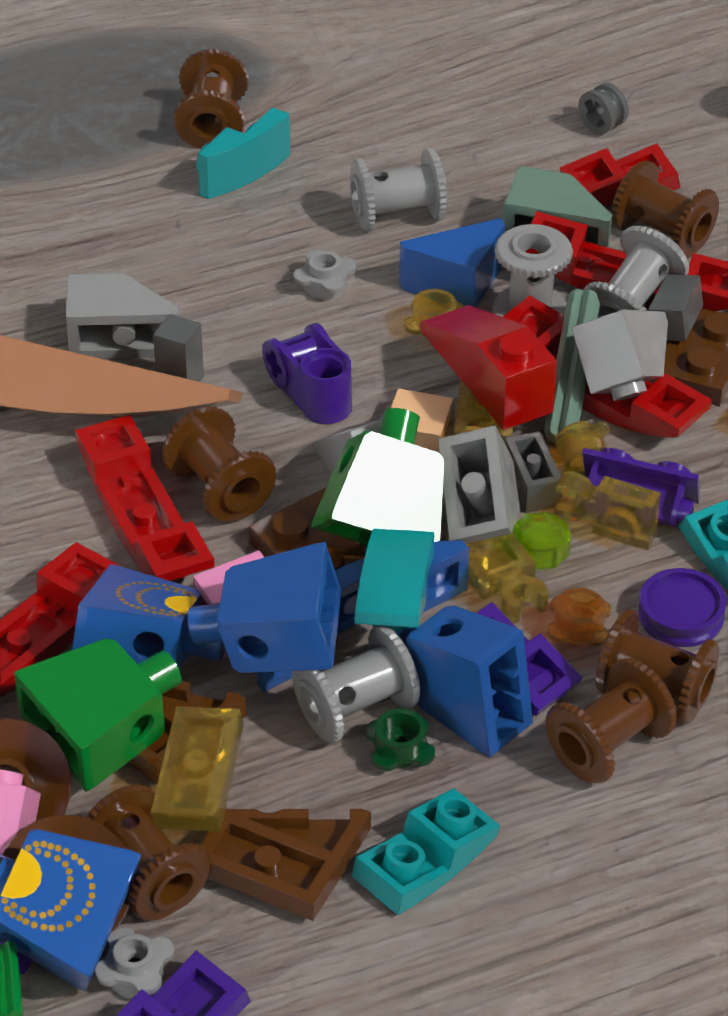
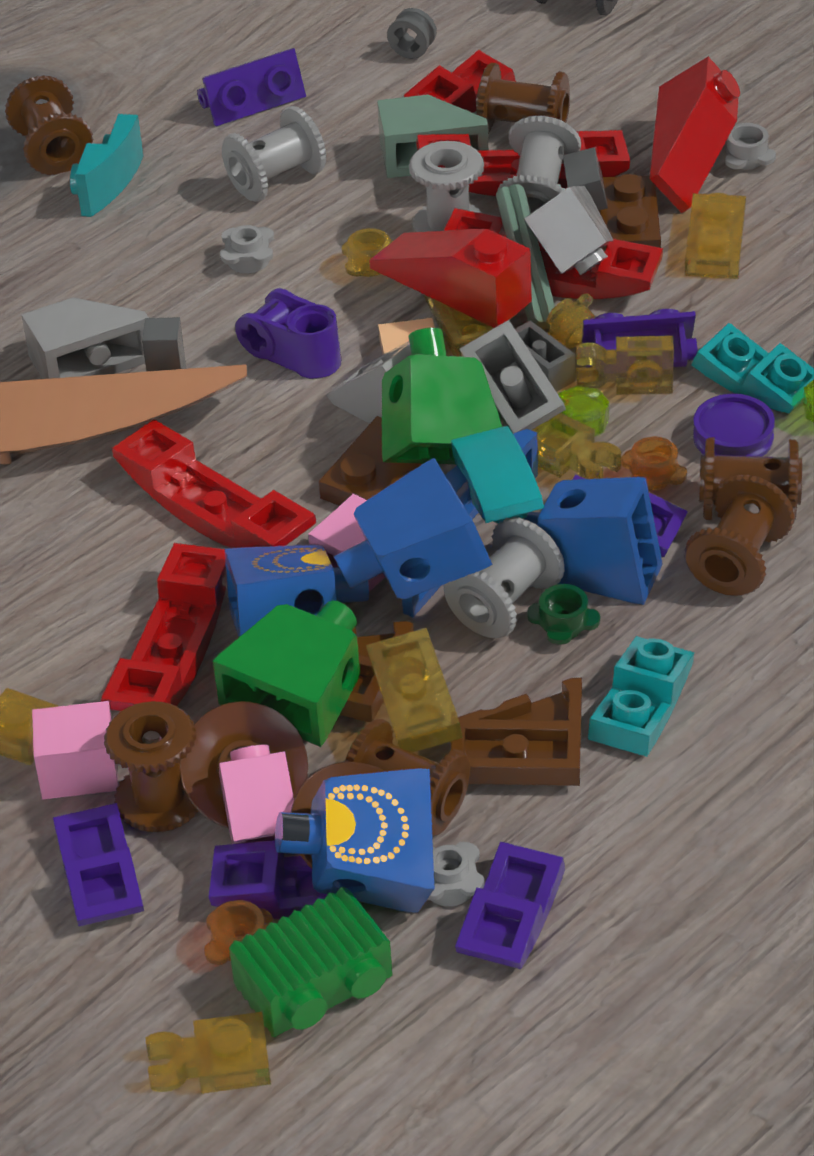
camera: 20 degrees left, 0 degrees up
reddish brown hose [162,406,277,522] -> none
blue slope [399,218,505,307] -> none
none -> dark purple hinge [197,48,306,126]

